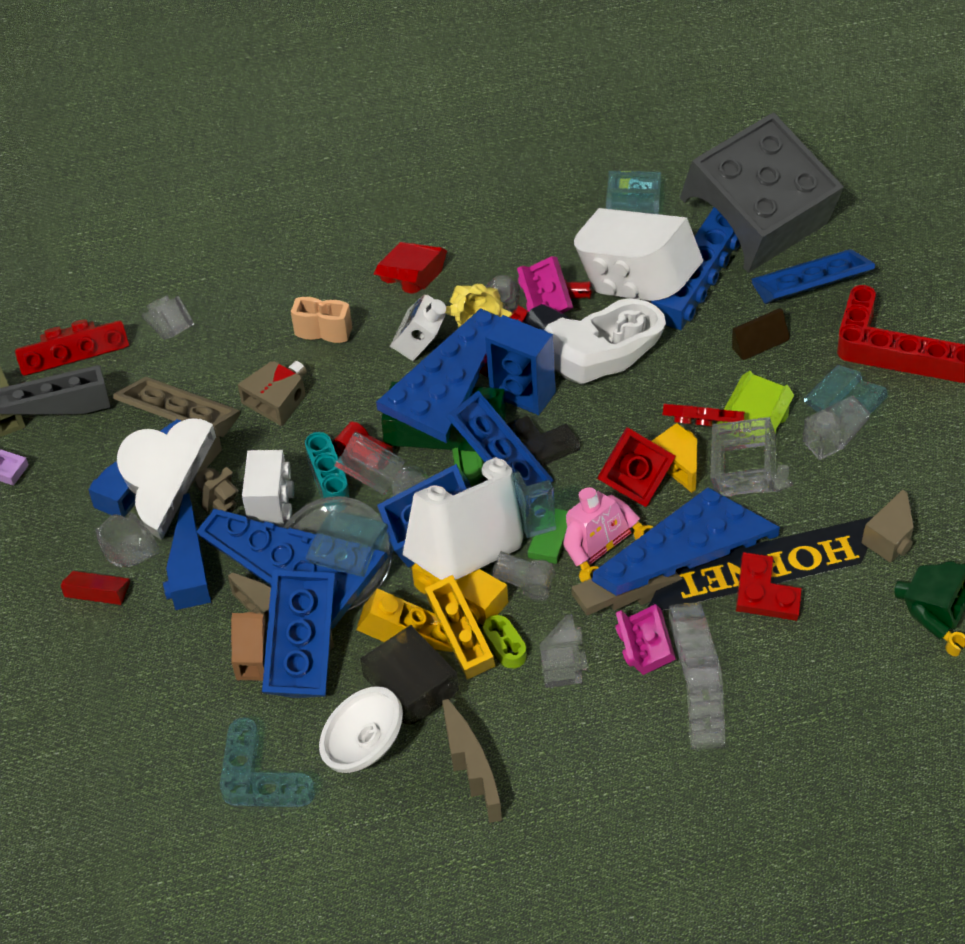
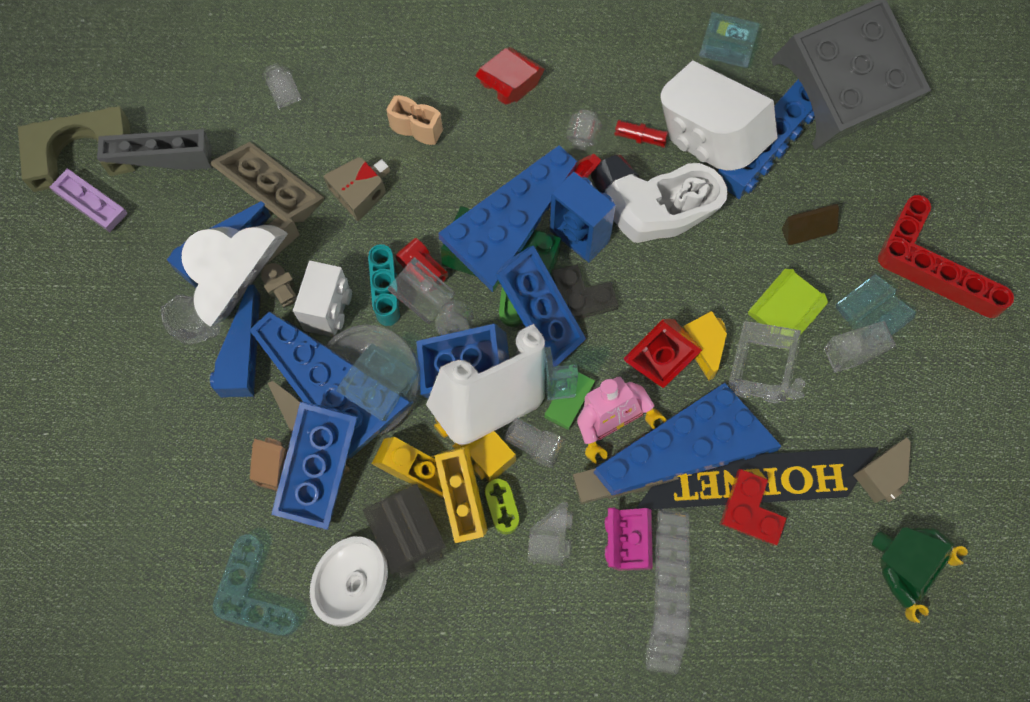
camera: 10 degrees right, 20 degrees up
red bracket [15,319,129,376] -> none
red slope [60,571,130,605] -> none
white torso [390,295,446,361] -> none
dark tan slope [442,699,502,823] -> none
light yellow hair [445,283,512,327] -> none
dark pink bracket [517,256,573,313] -> none
red wing [662,404,745,426] -> none
blue slope [752,249,875,304] -> none

